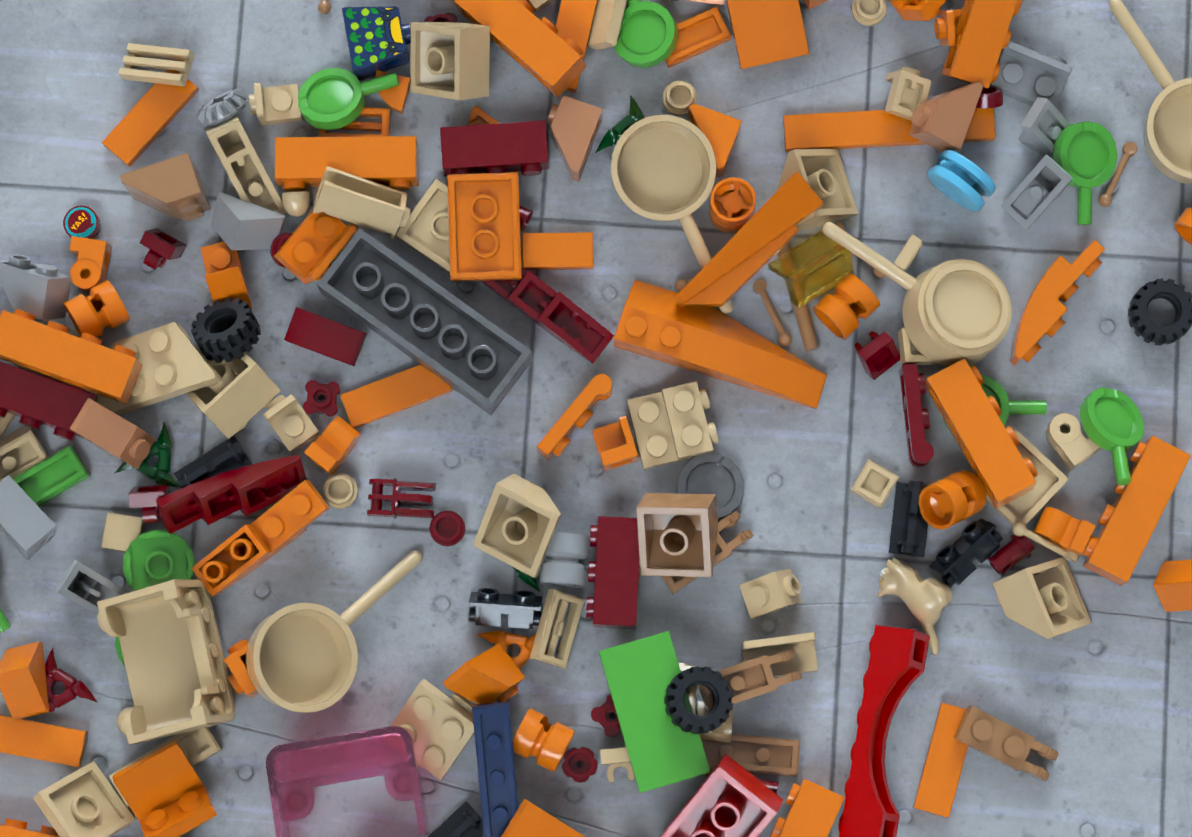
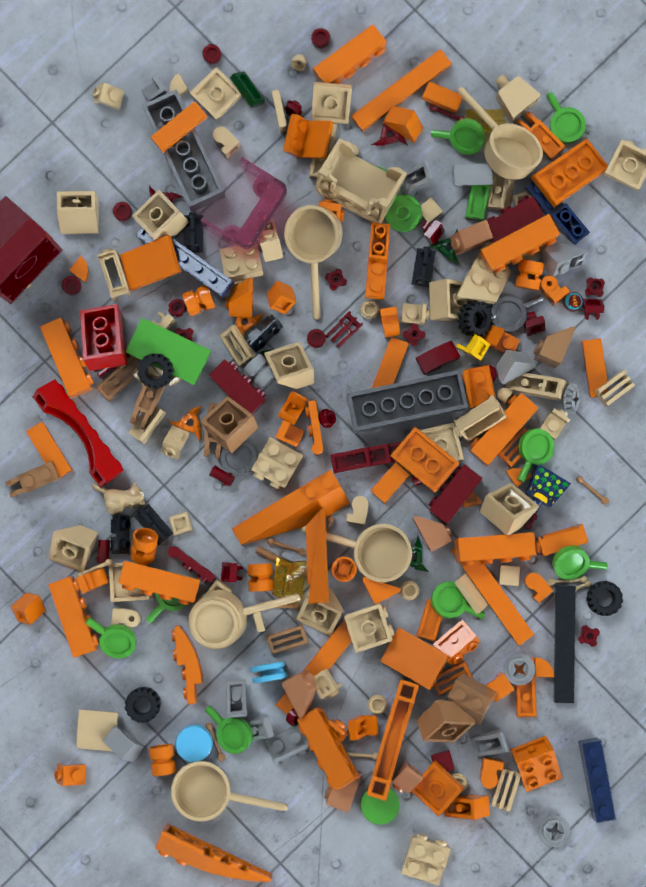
camera: 135 degrees right, 5 degrees up
dark red slope [155,455,307,534] -> none
none -> orange piece [169,405,202,442]
none -> medium azure head [176,724,213,762]
none -> dark red pin [209,465,235,487]
none -> tan slope [255,219,284,262]
none -> medium nougat tile [266,624,309,655]
none -> orange panel [267,280,296,315]
none -> orange bracket [278,391,308,425]
none -> dark red plate [318,409,336,428]
none -> dark red plate [325,269,347,291]
none -> tan plate [343,603,394,653]
none -> tan leg [346,496,369,525]
none -> yellow panel [456,335,490,361]
none -> flat silver piece [490,295,543,333]
none -> dark red tile [582,299,605,320]
none -> dark red plate [585,277,605,297]

